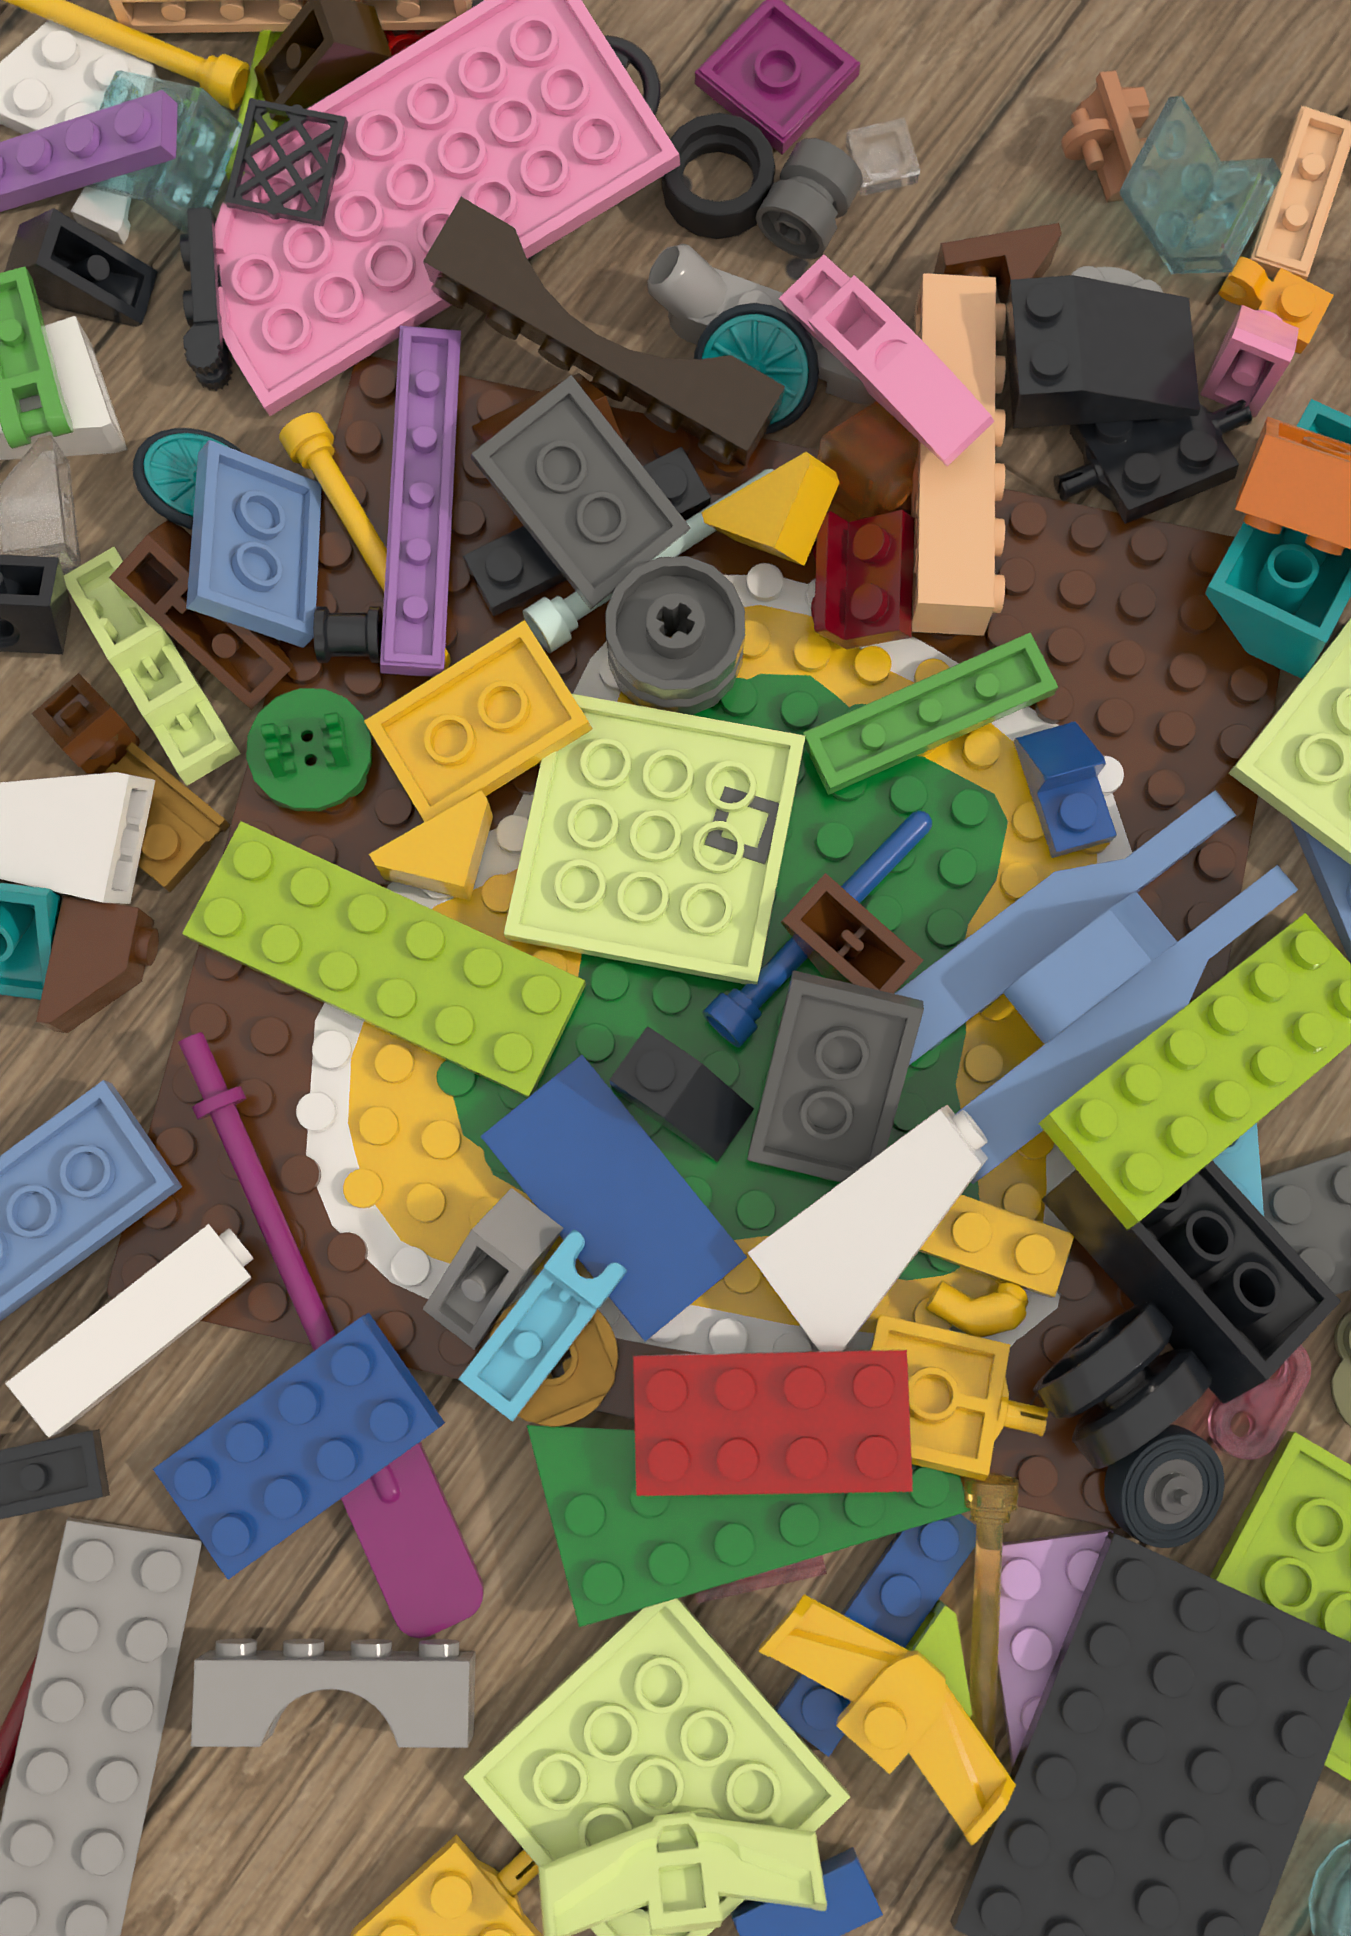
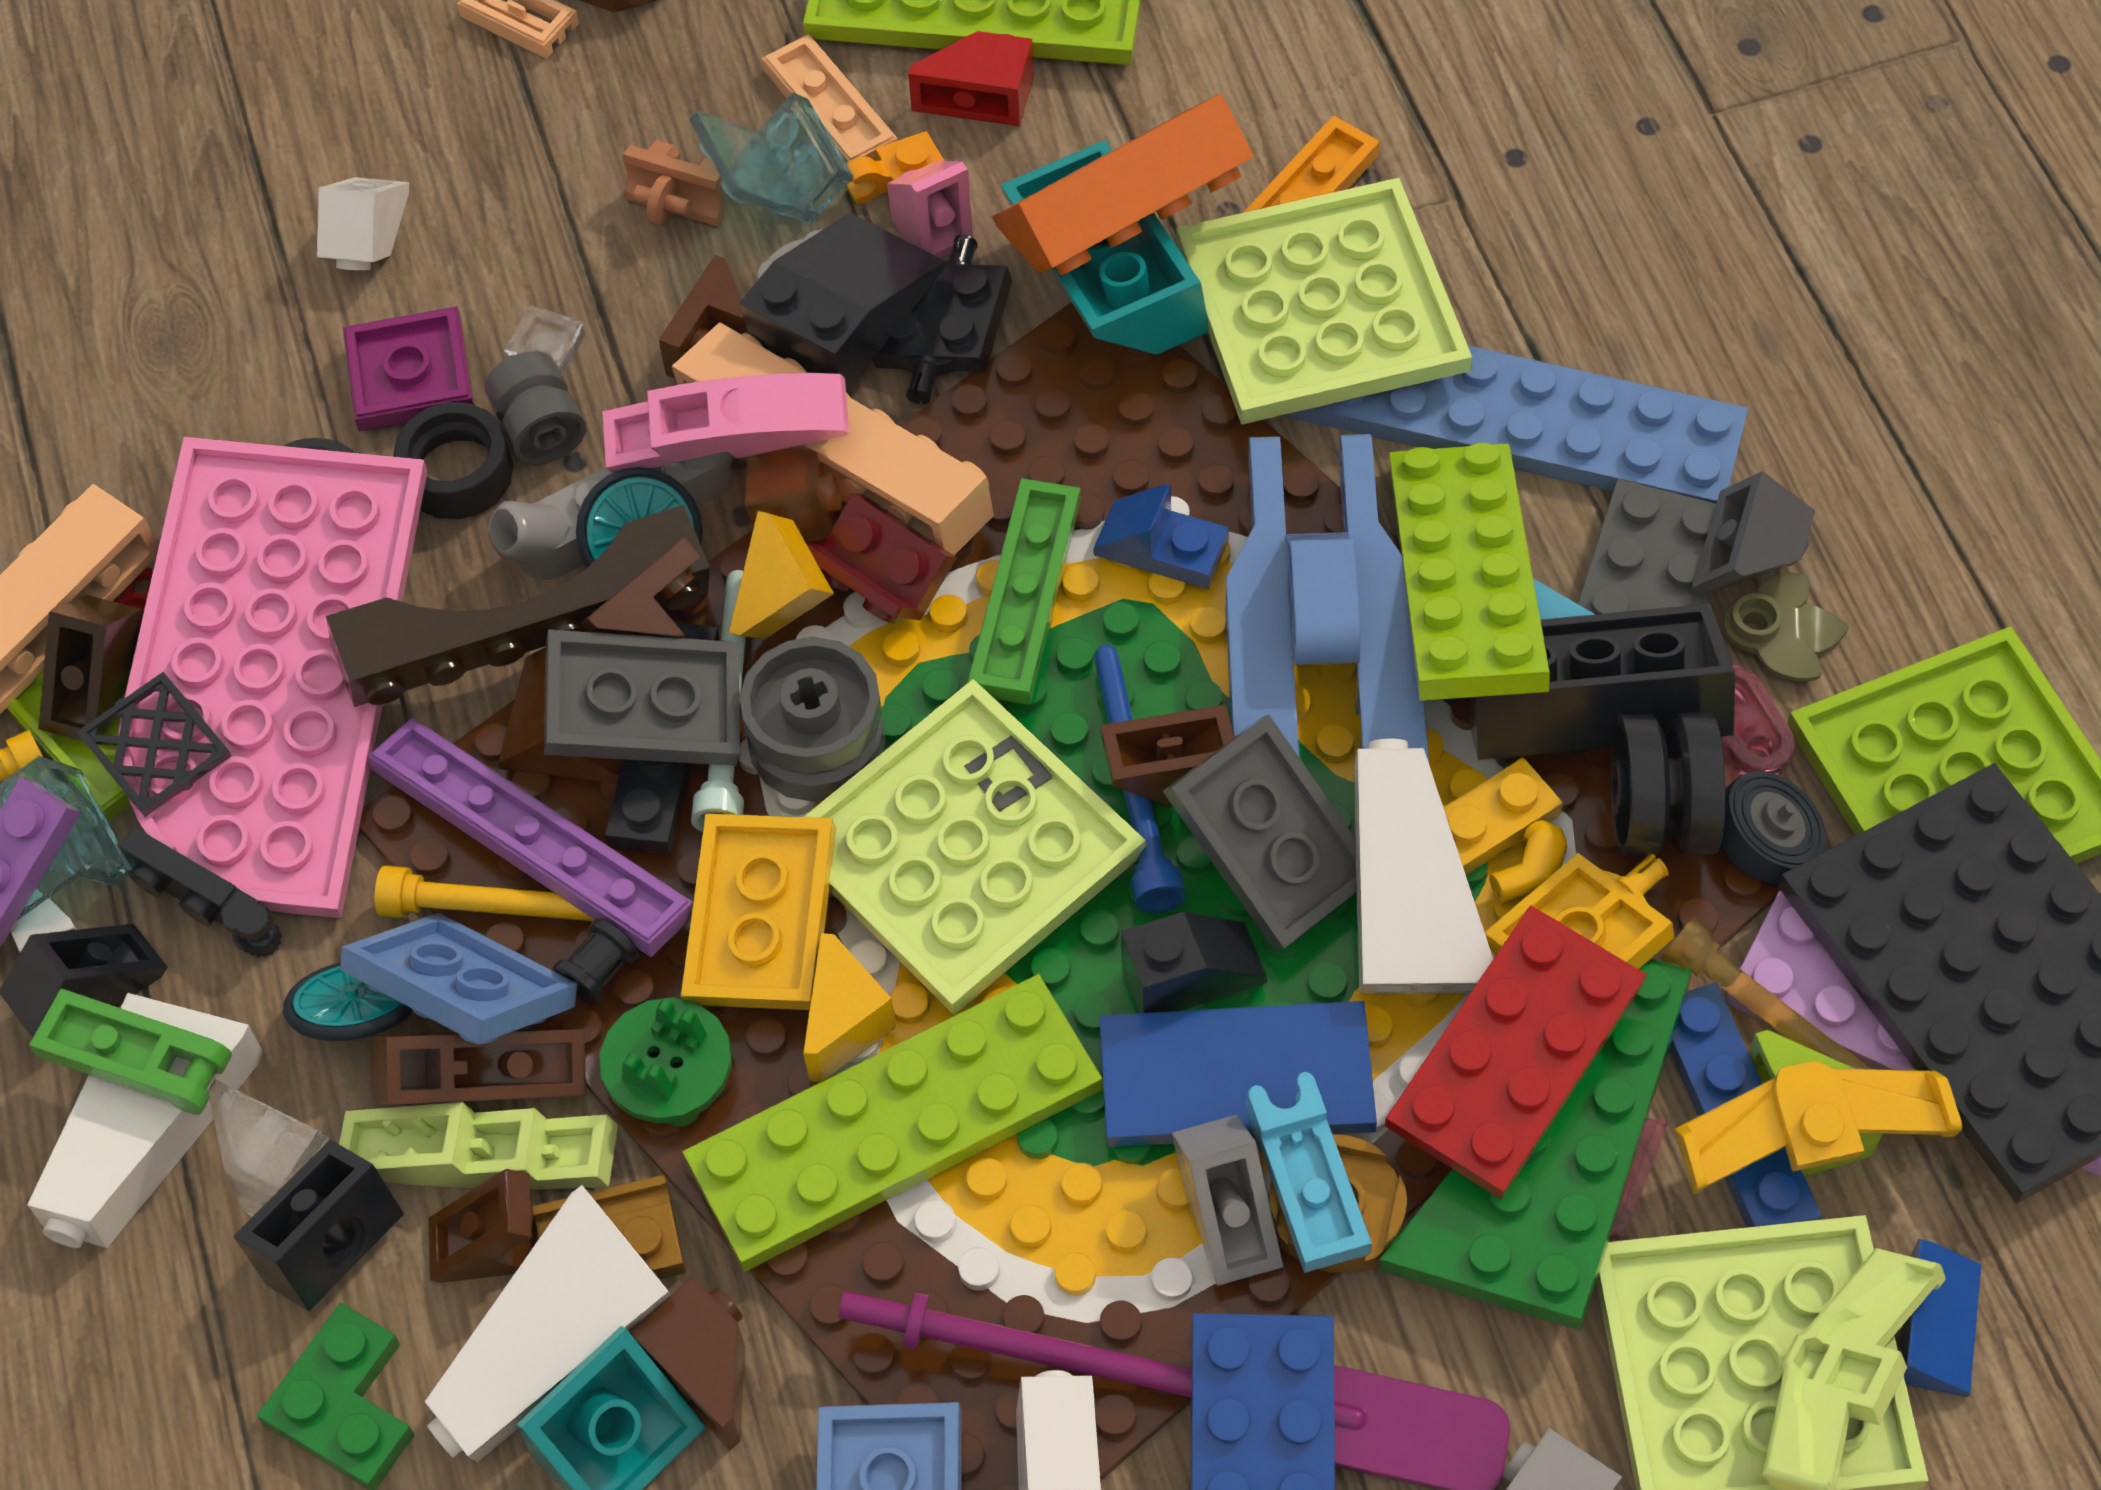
camera: 50 degrees left, 20 degrees down
none -> reddish brown slope [581,537,700,638]

